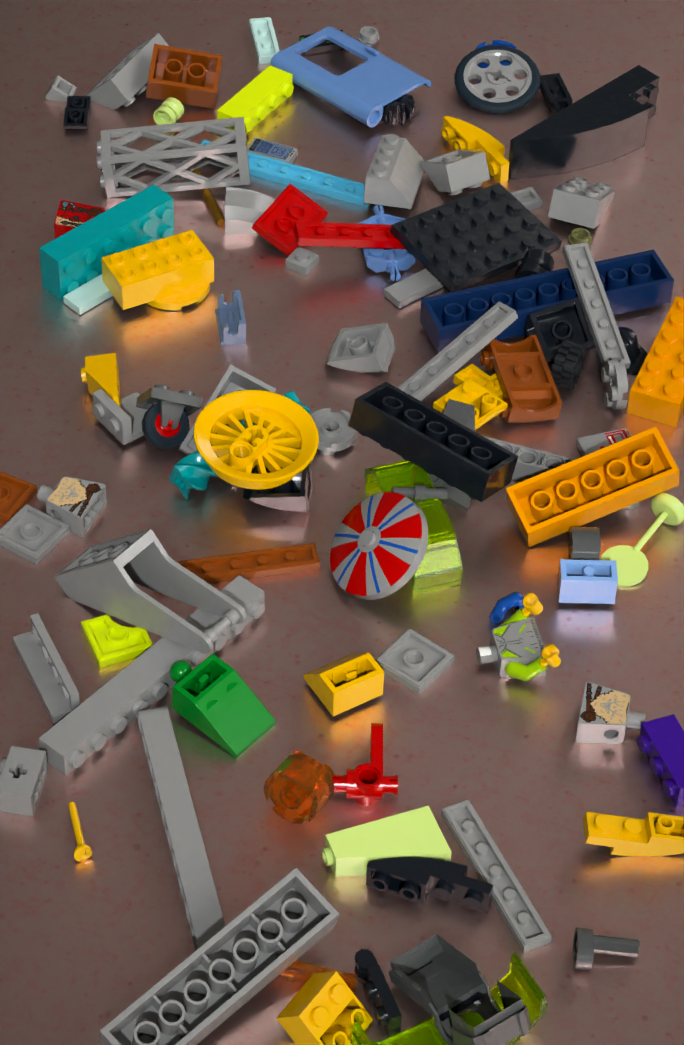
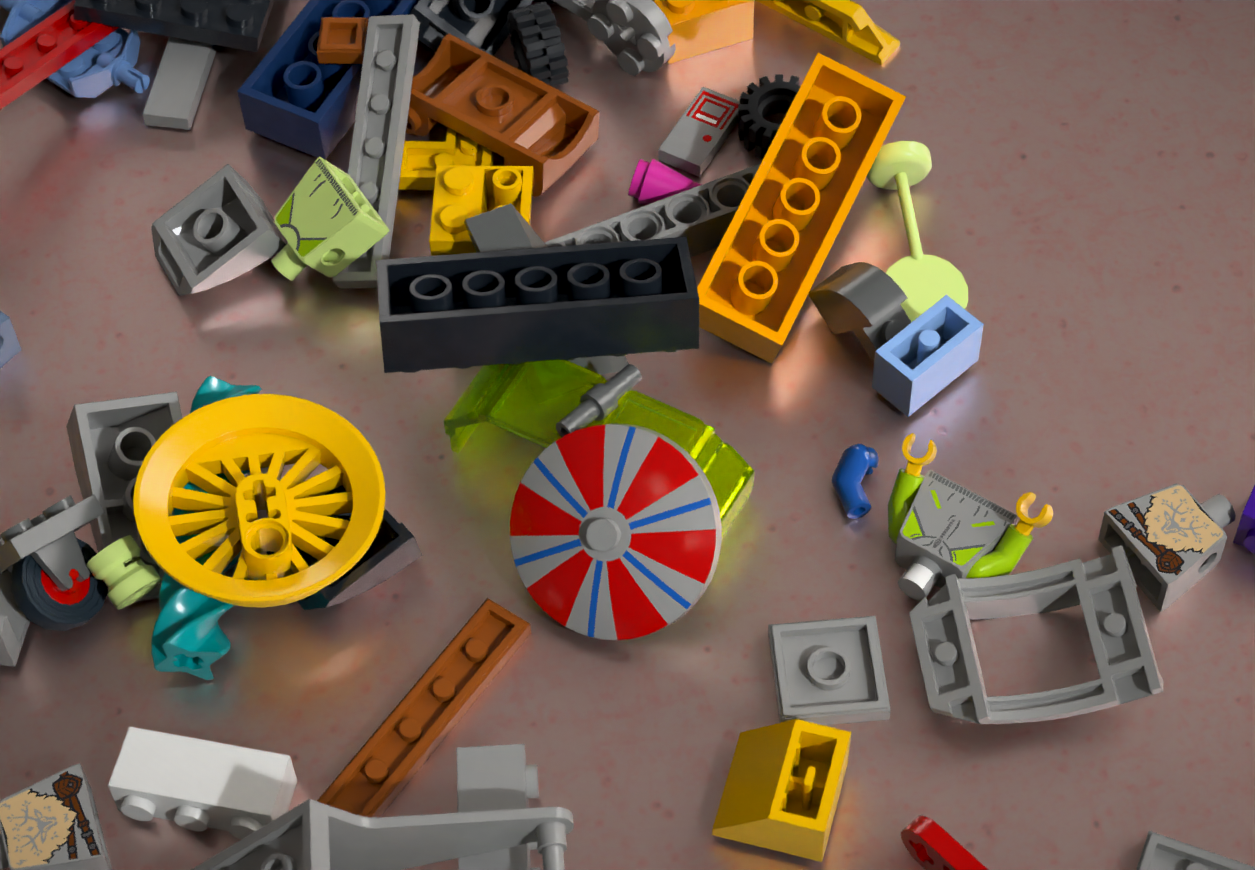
camera: 40 degrees left, 10 degrees up
light grey plate [310,408,357,455] -> none
none -> yellowish green wheel [86,535,162,610]
none -> white brick [108,726,297,839]
none -> yellowish green torso [271,156,390,281]
none -> dark orange tile [317,17,369,64]
none -> dark pink cone [628,159,701,205]
none -> light grey wedge [909,545,1164,724]

